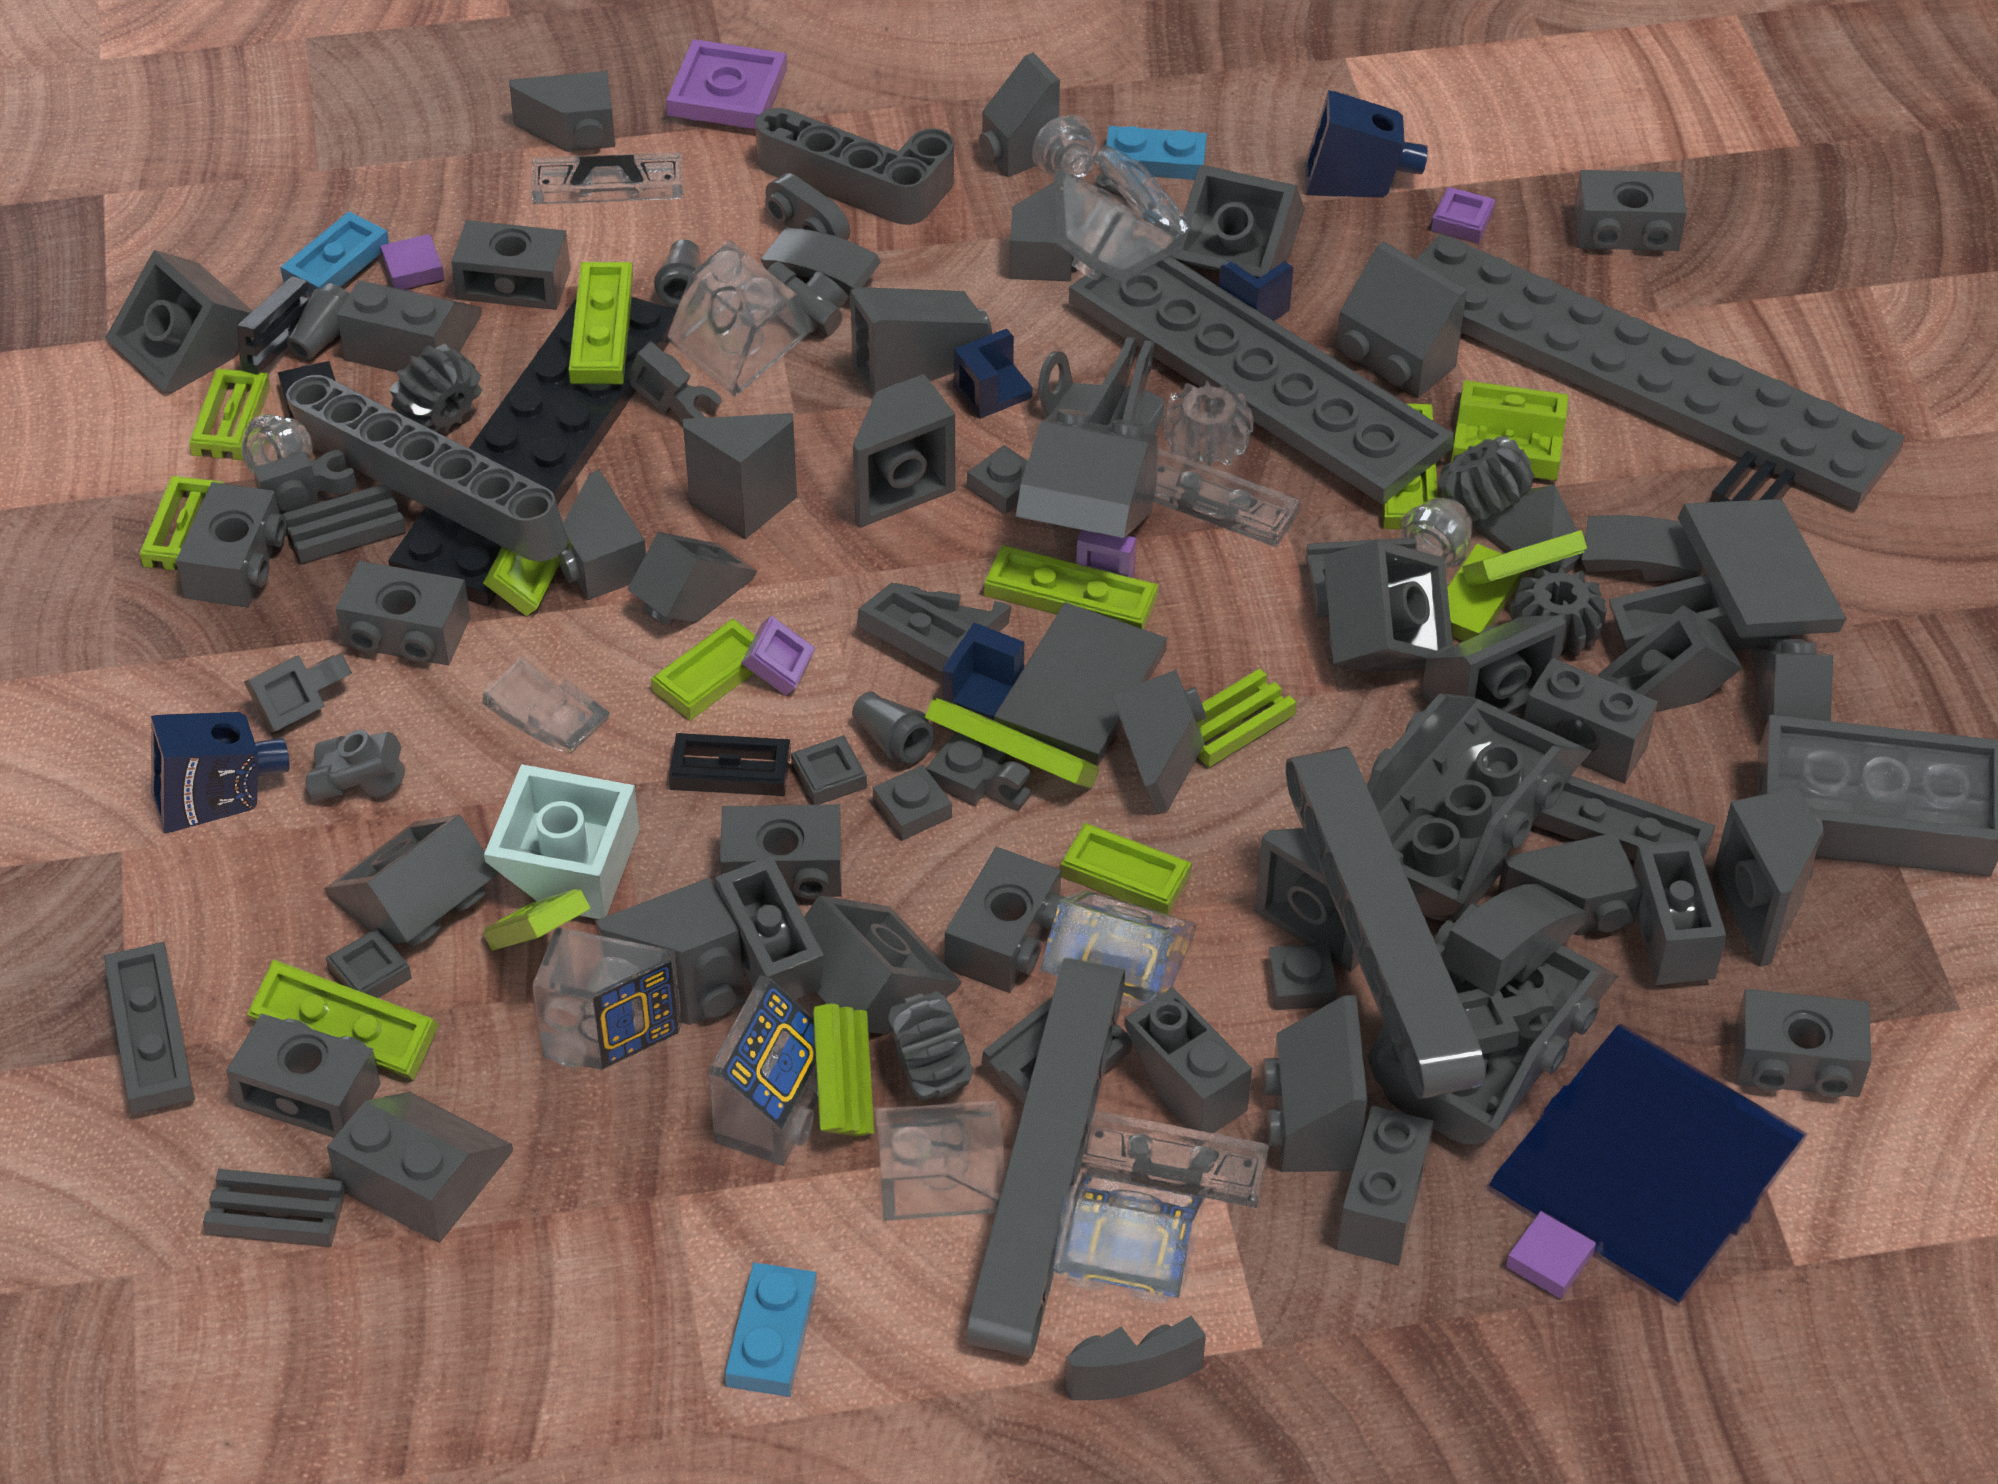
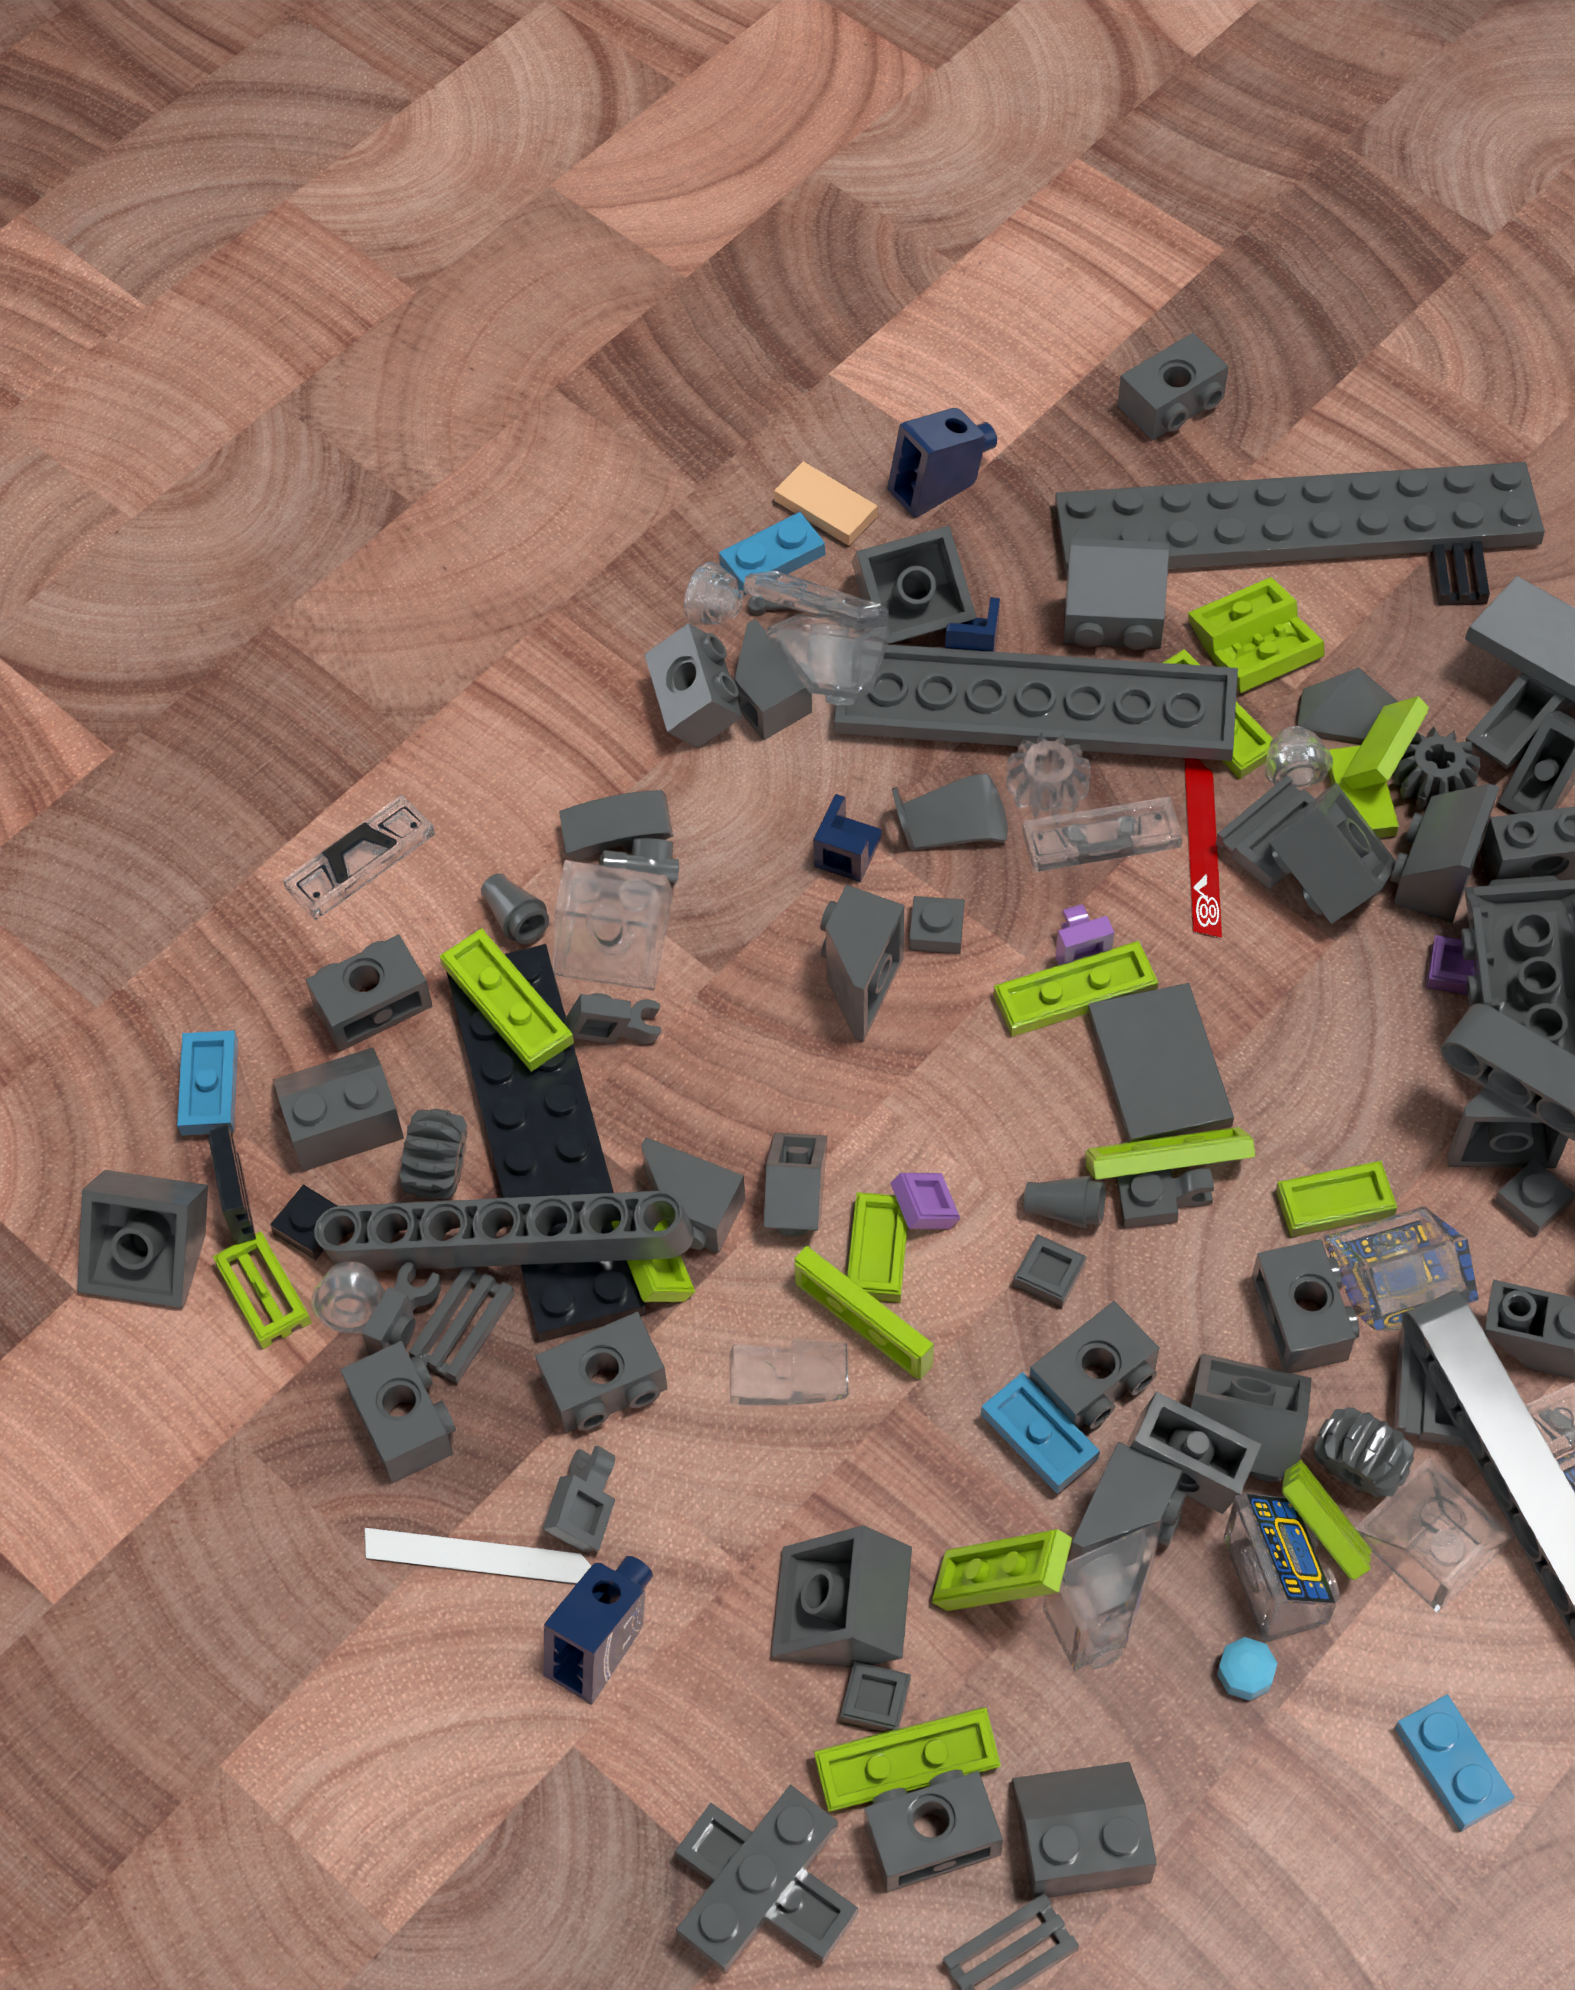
camera: 35 degrees left, 10 degrees up
lime tile [140,476,224,570] -> none
dark grey cone [286,283,349,361] -> none
dark grey plate [306,730,405,801] -> none
medium lavender tile [380,234,444,289] -> none
light aqua slope [484,764,640,919] -> none
dark grey slope [509,71,616,152] -> none
medium lavender plate [666,39,787,129] -> none
black tile [669,733,791,796] -> none
dark grey slope [683,413,797,539] -> none
dark grey beam [755,108,954,225] -> none
dark grey plate [765,173,850,240] -> none
dark grey slope [850,287,992,398] -> none
dark grey wing [857,583,1011,673] -> none
dark grey plate [873,765,952,841] -> none
dark blue panel [943,623,1024,721] -> none
dark grey slope [979,52,1060,177] -> none
dark grey slope [1015,337,1158,538] -> none
dark grey slope [1112,670,1208,814] -> none
lime tile [1197,668,1297,768] -> none
medium lavender tile [1431,187,1495,244] -> none
dark grey gear [1438,436,1535,522] -> none
dark grey slope [1581,515,1702,582] -> none
none -> white sticker [365,1528,591,1584]
none -> dark grey brick [644,623,743,748]
none -> dark grey plate [676,1784,838,1973]
none -> light nougat tile [774,461,878,546]
none -> lime tile [794,1246,934,1380]
none -> dark azure plate [981,1372,1100,1494]
none -> red sticker [1184,758,1222,938]
none -> medium azure tile [1217,1637,1278,1701]

